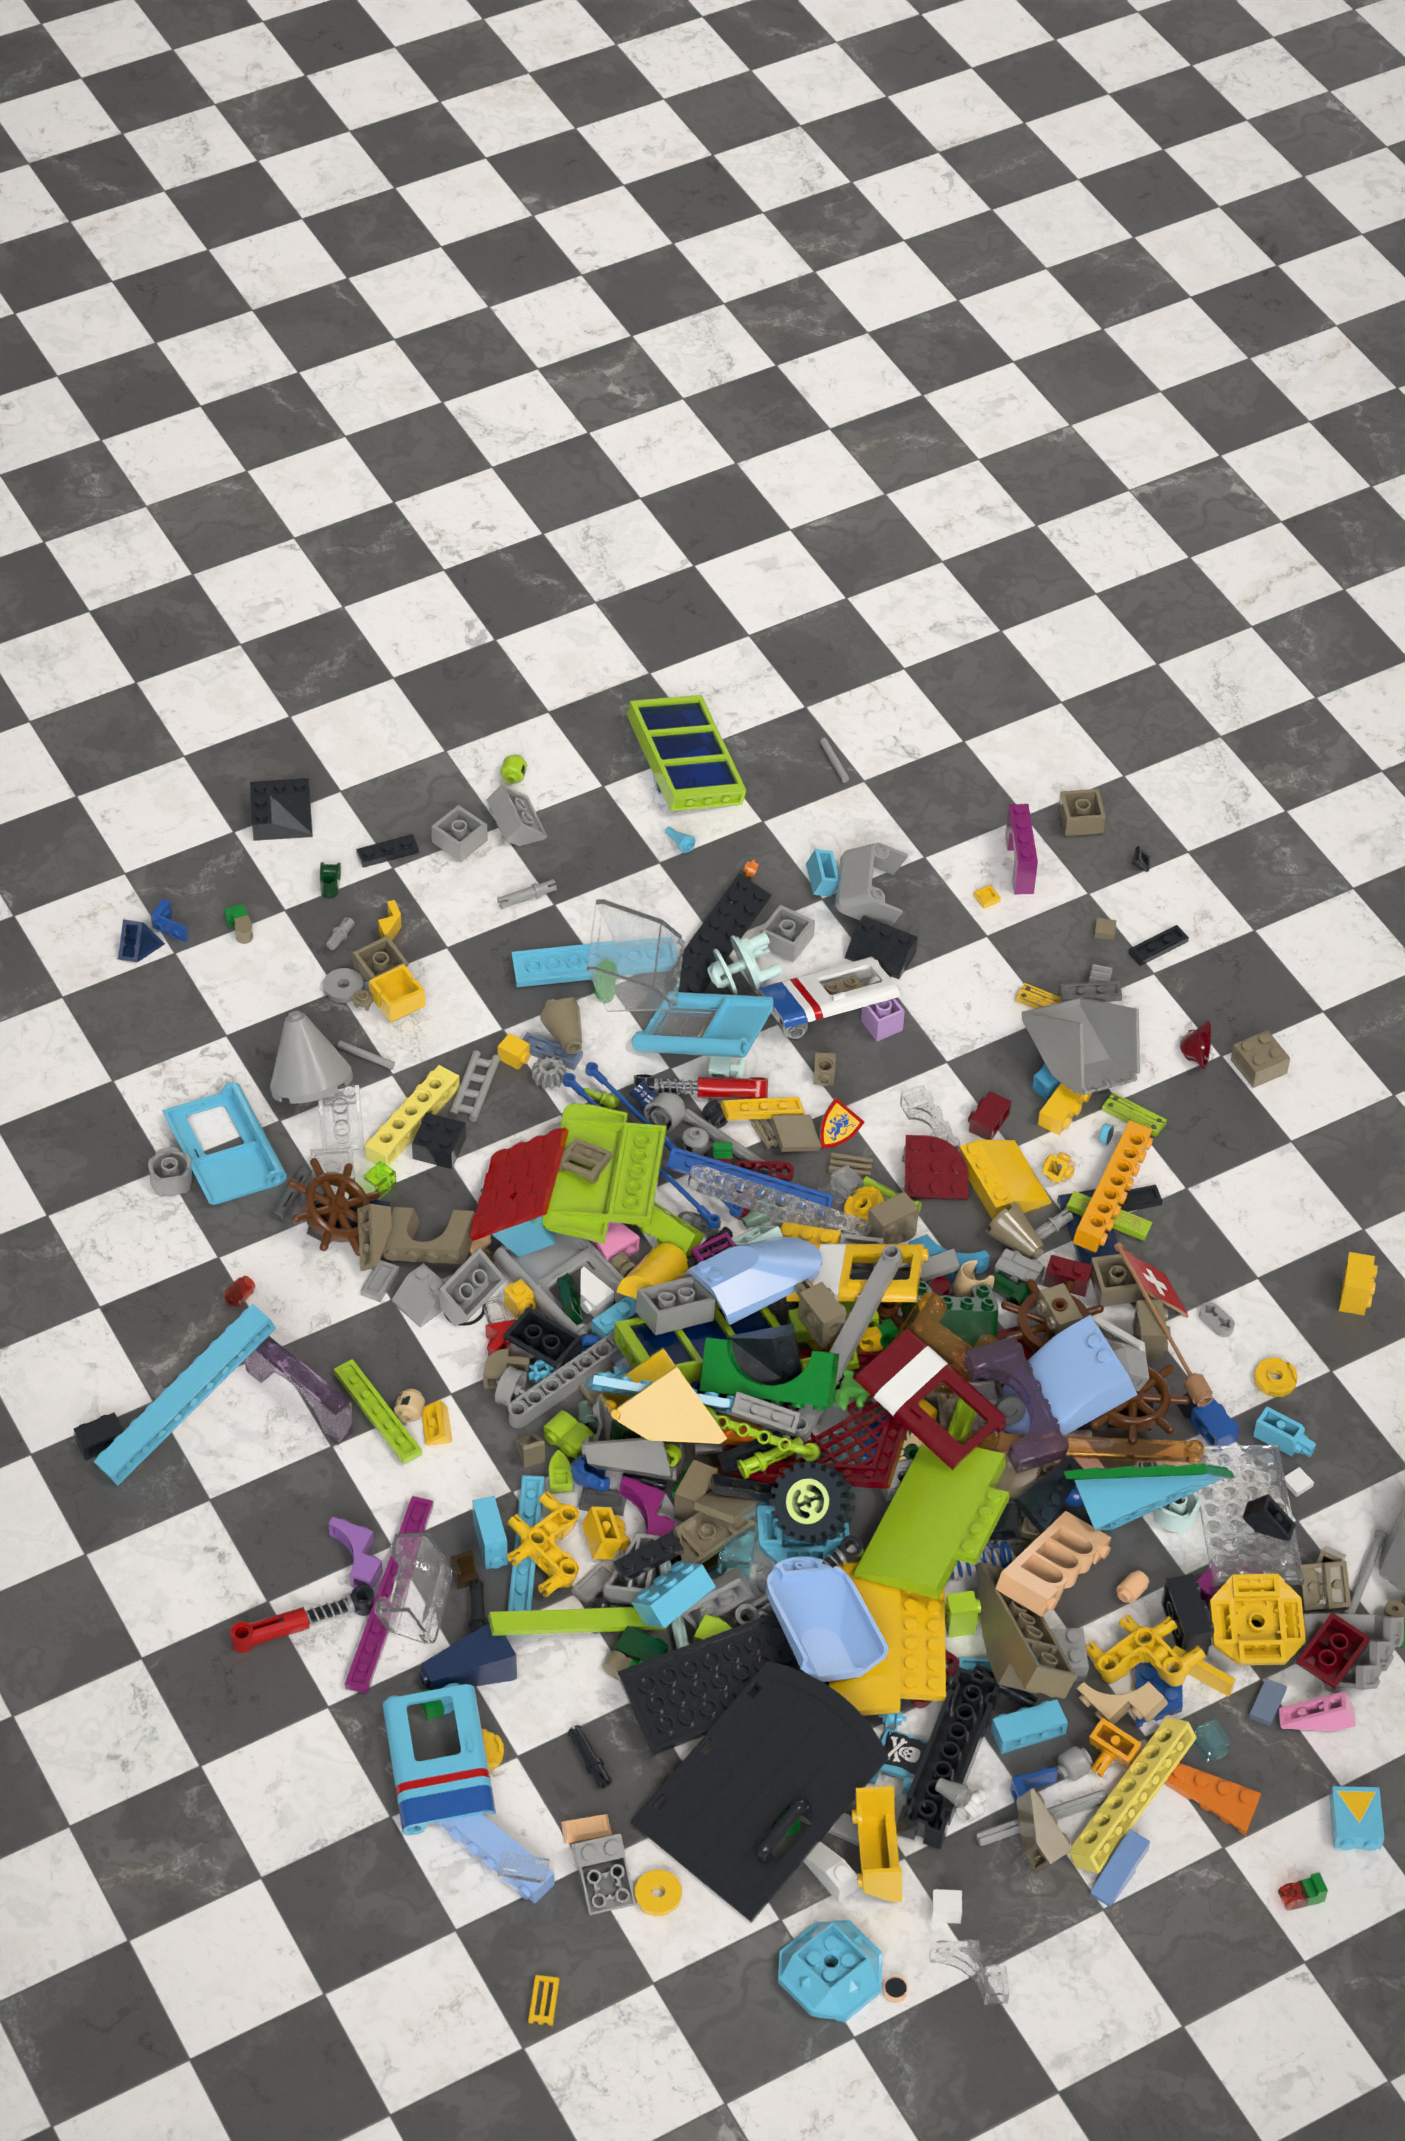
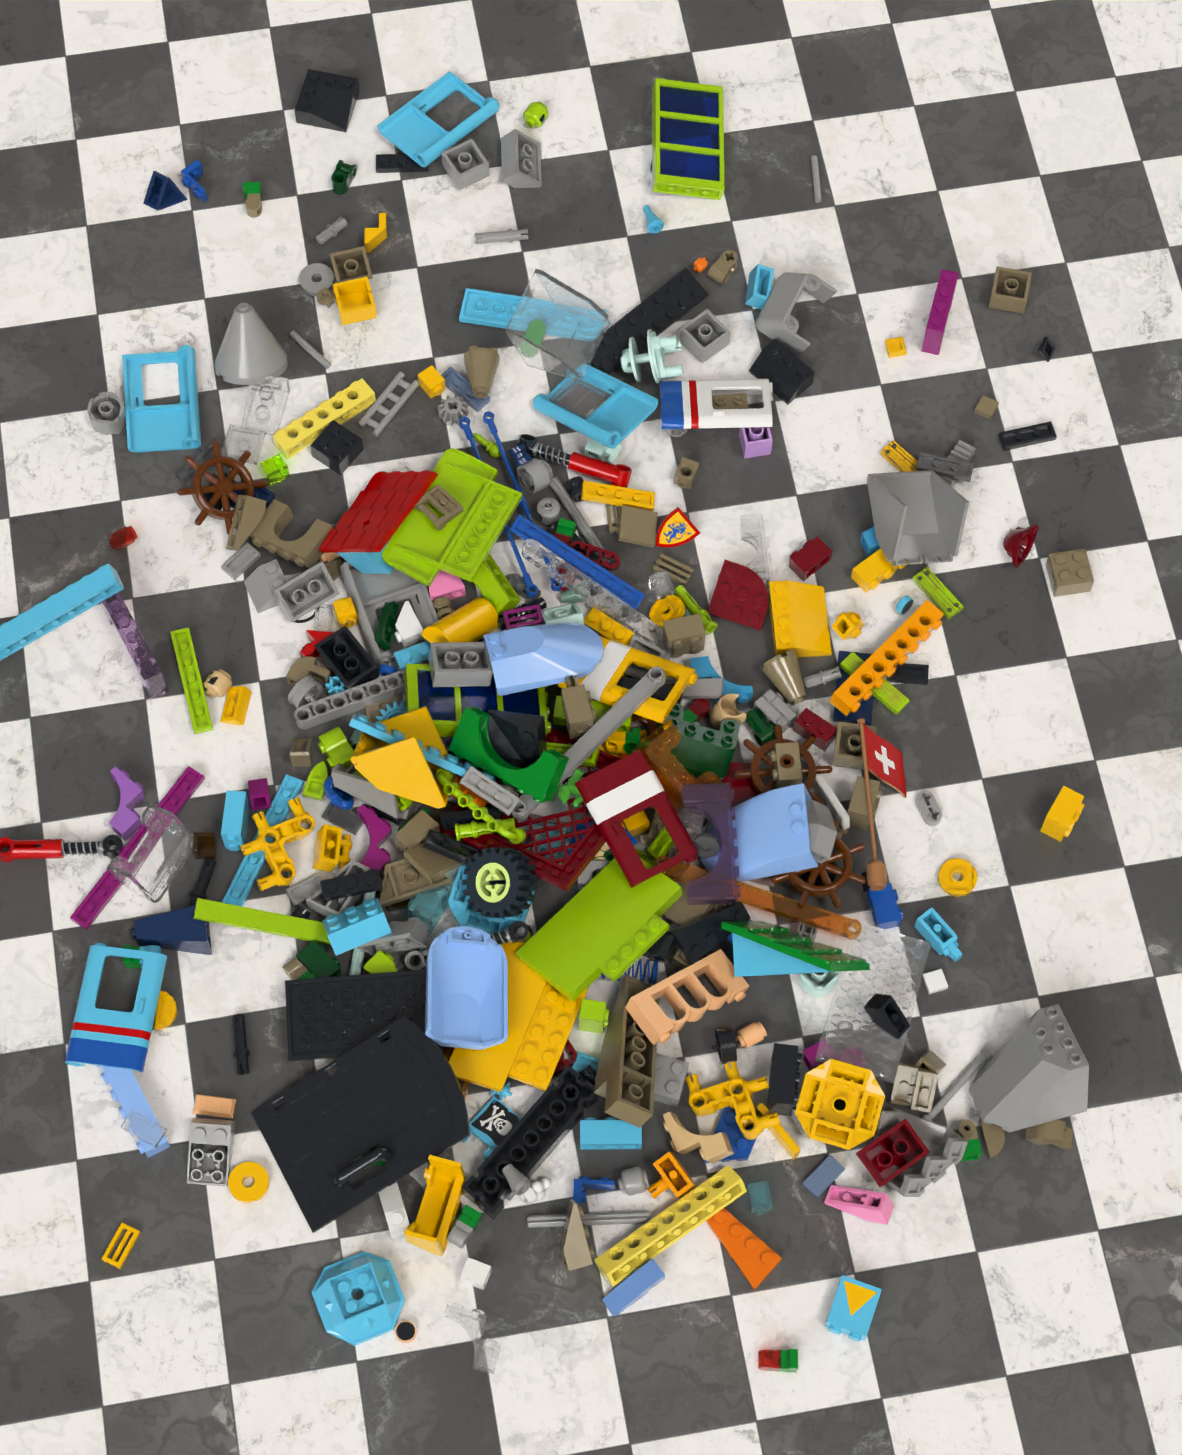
camera: 20 degrees right, 15 degrees up
none -> magenta brick [248,778,271,810]
none -> medium azure piece [377,71,499,167]
none -> leg [447,1205,483,1249]
none -> dark tan piece [707,250,738,285]
none -> black wheel [712,1026,740,1064]

